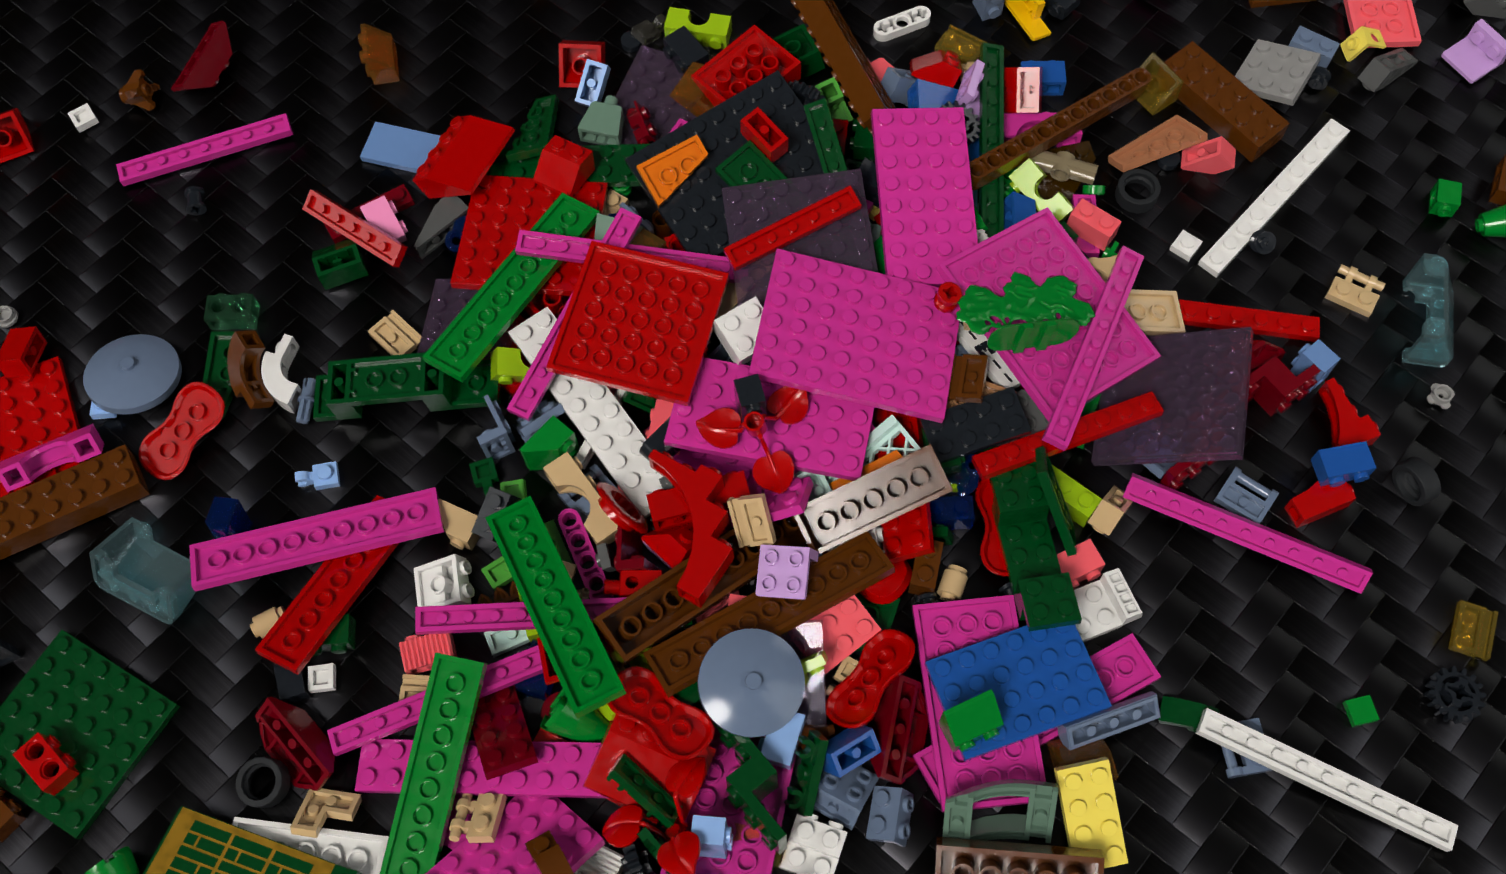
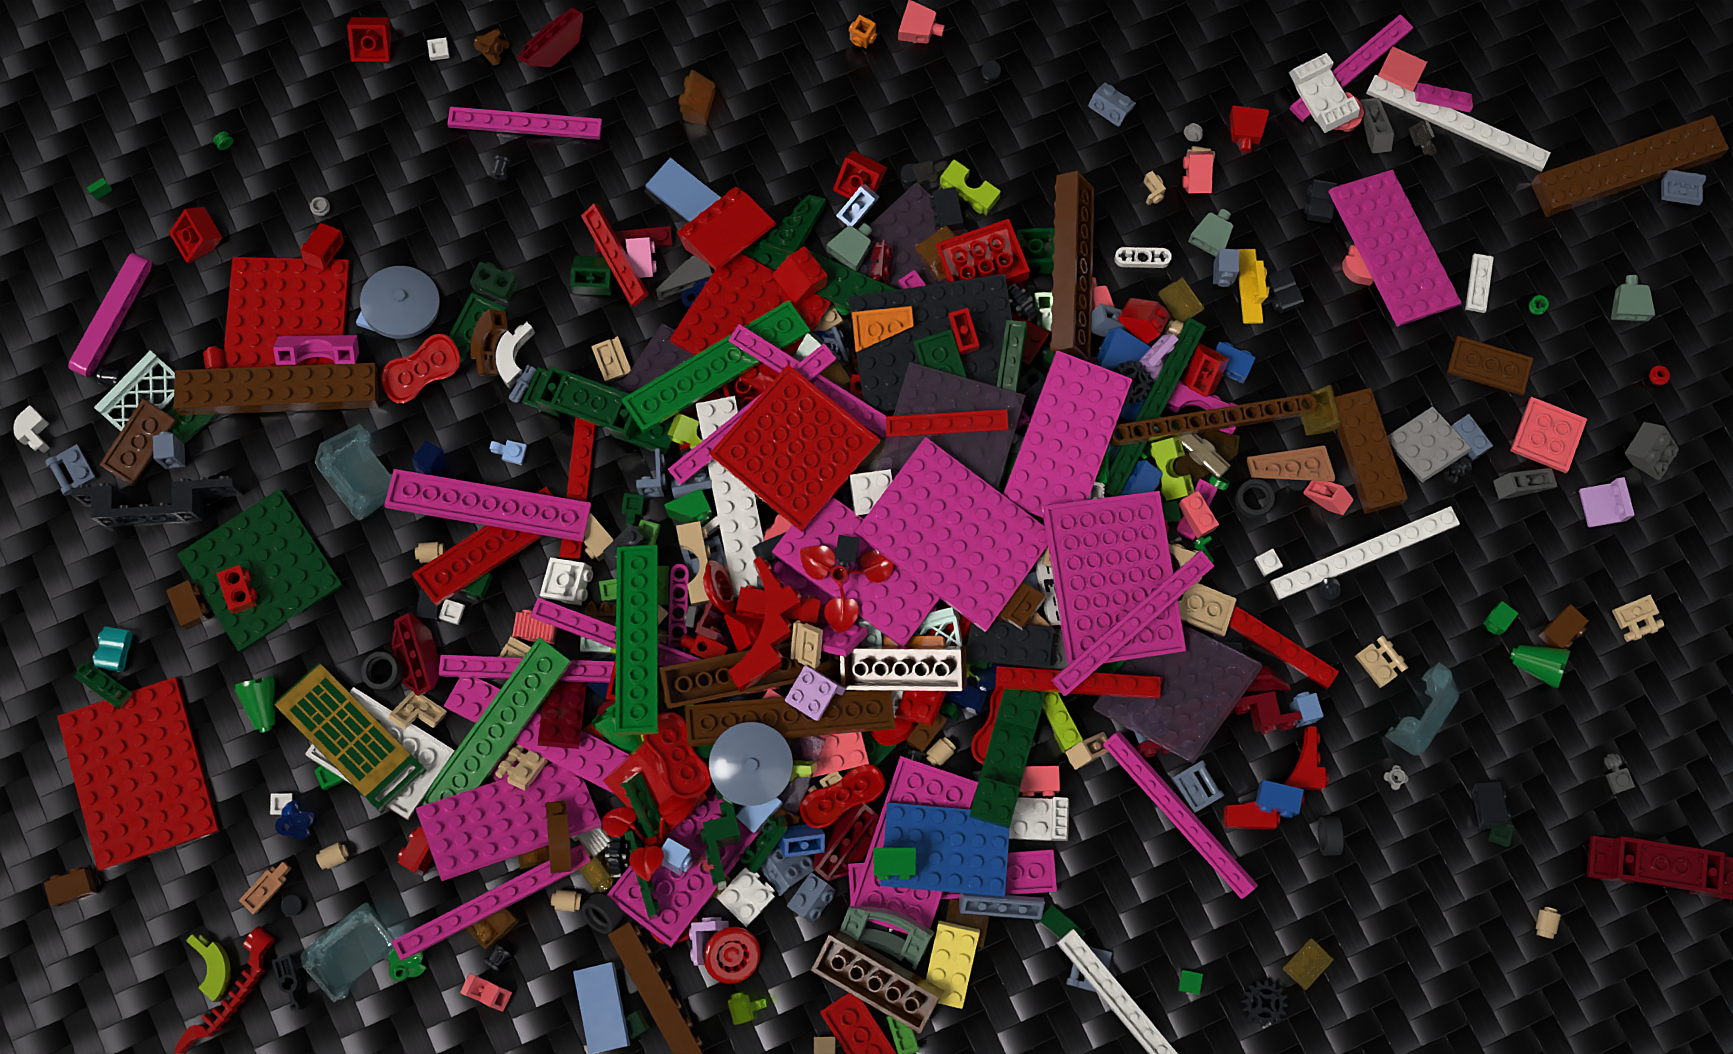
camera: 20 degrees right, 10 degrees up
red wheel [934,282,962,313] -> none
green plant [956,272,1096,353] -> none
dark green tile [1035,446,1077,556] -> none
light yellow bracket [1340,26,1387,62] -> none
none -> red plate [560,418,596,561]

